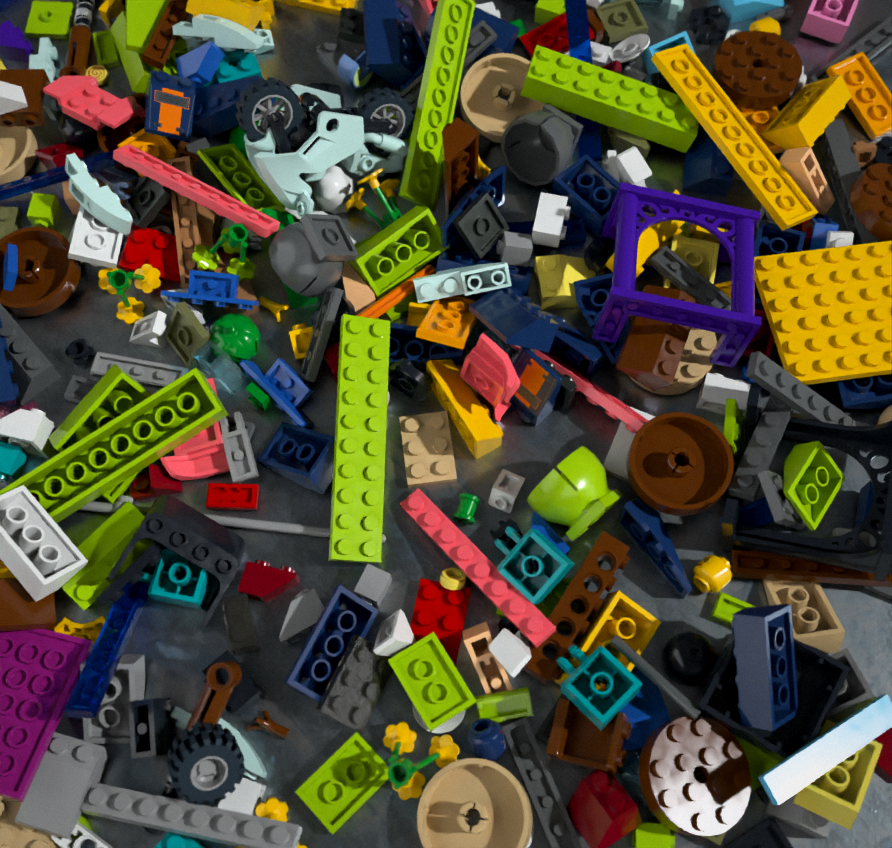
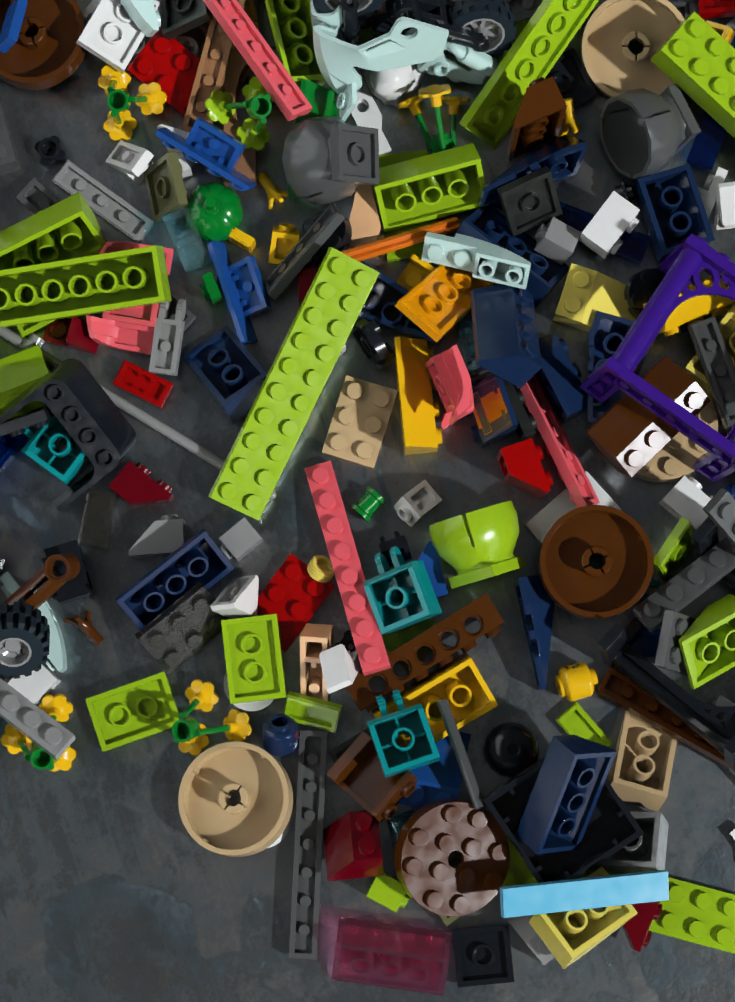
camera: 25 degrees right, 15 degrees up
none -> yellow tile [228,227,257,253]
none -> red slope [497,438,553,499]

